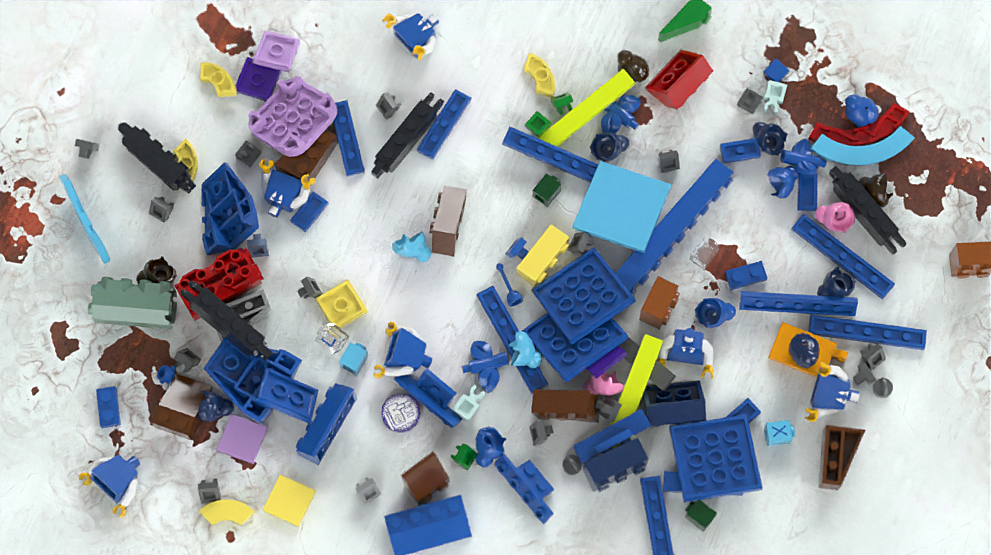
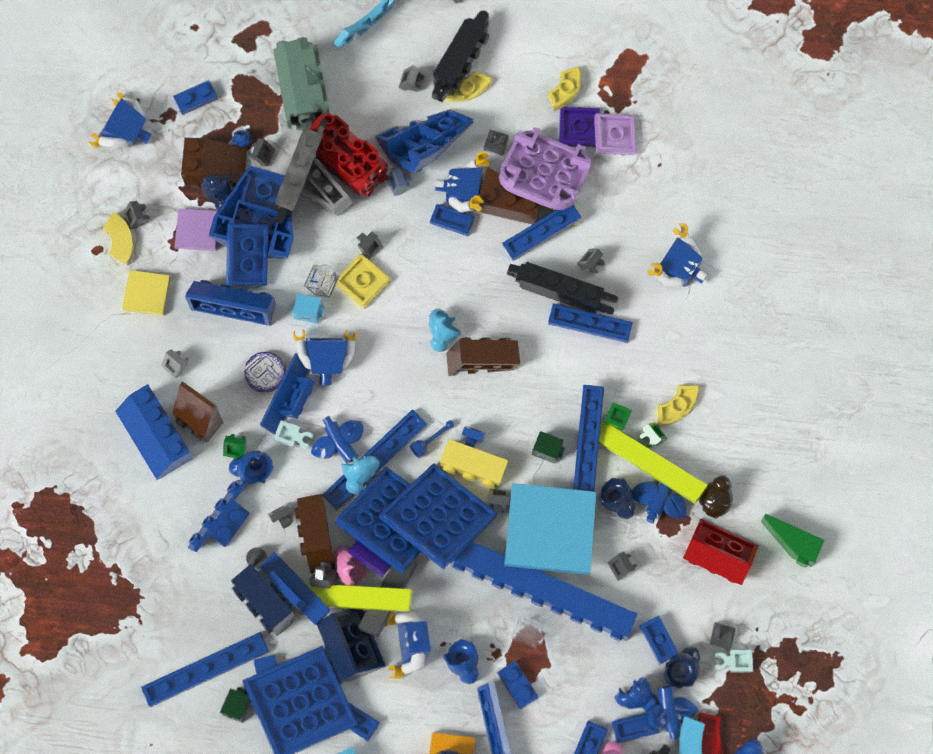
camera: 70 degrees right, 0 degrees up
dark brown piece [136,256,177,284] -> none
dark orange brick [639,276,680,330] -> none
blue tile [763,59,790,83] -> none

